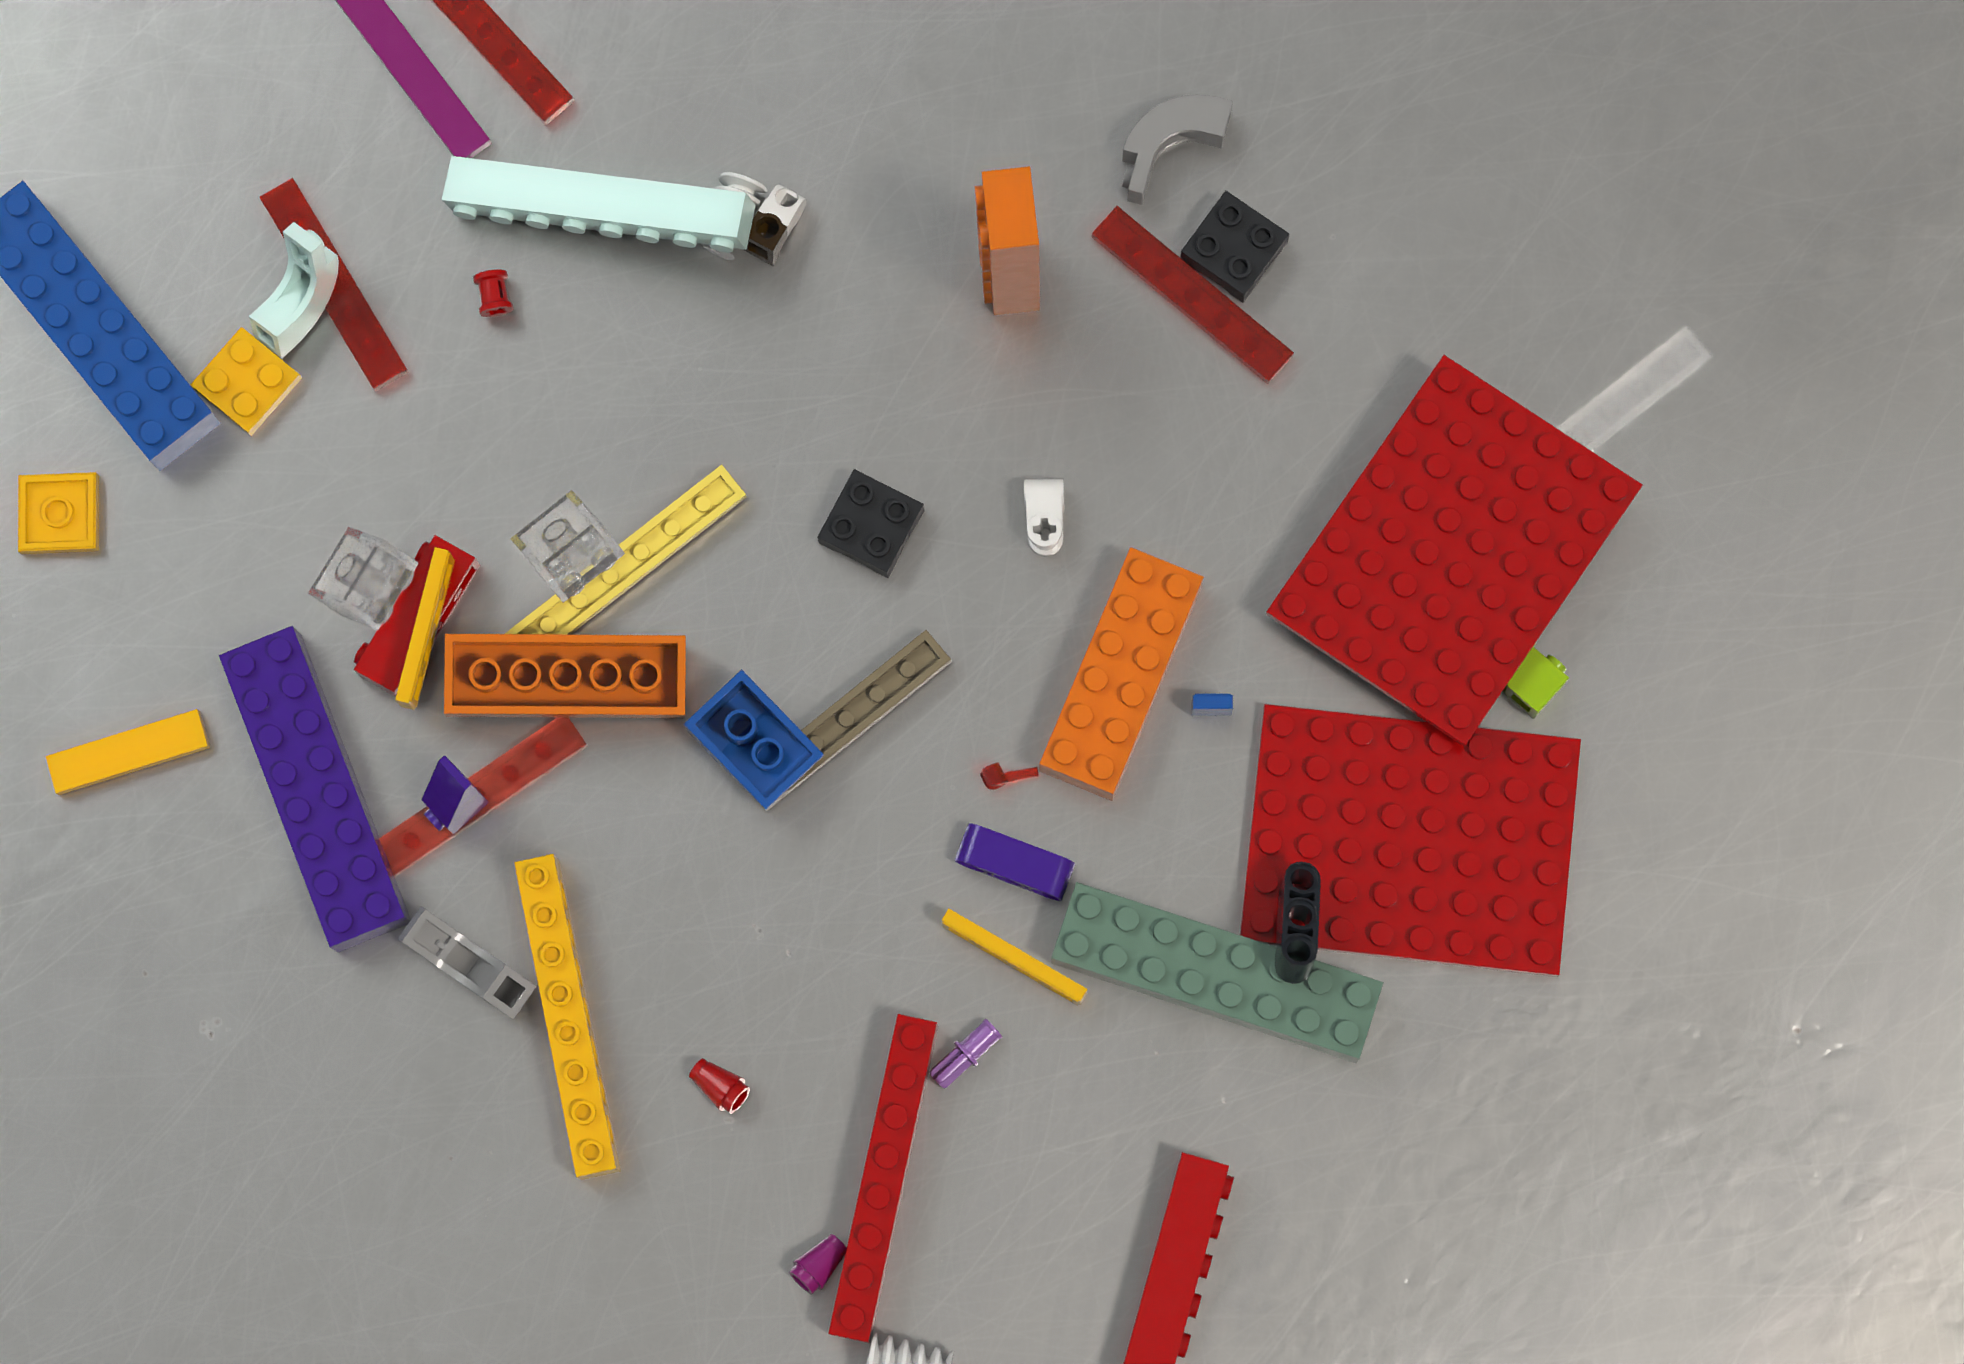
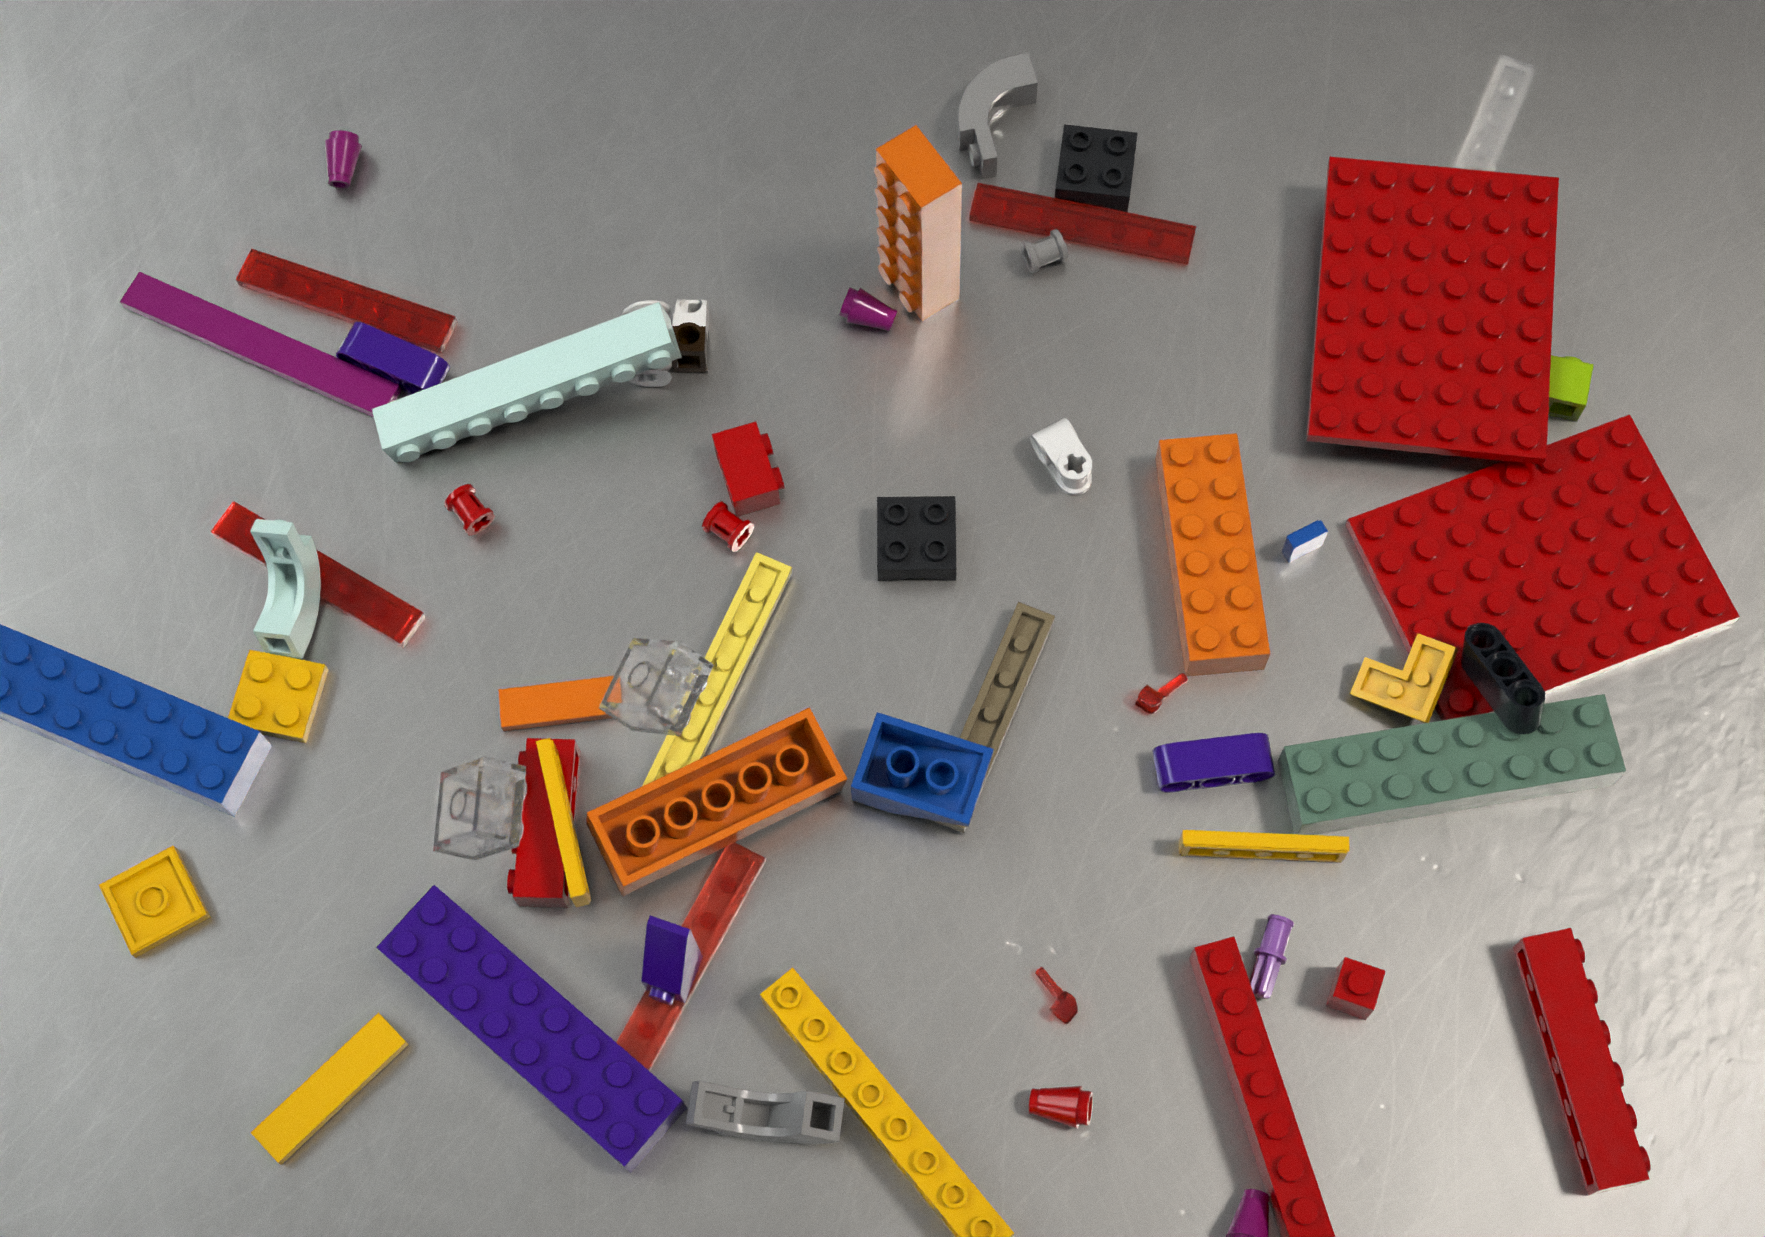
camera: 30 degrees left, 10 degrees down
none -> dark purple beam [336,322,451,394]
none -> orange tile [498,675,623,731]
none -> red bush [702,501,754,552]
none -> red brick [711,421,785,517]
none -> magenta cone [839,287,897,332]
none -> light grey bush [1021,229,1069,274]
none -> clear red hand [1035,967,1078,1024]
none -> red brick [1325,957,1386,1020]
none -> yellow plate [1350,633,1458,723]

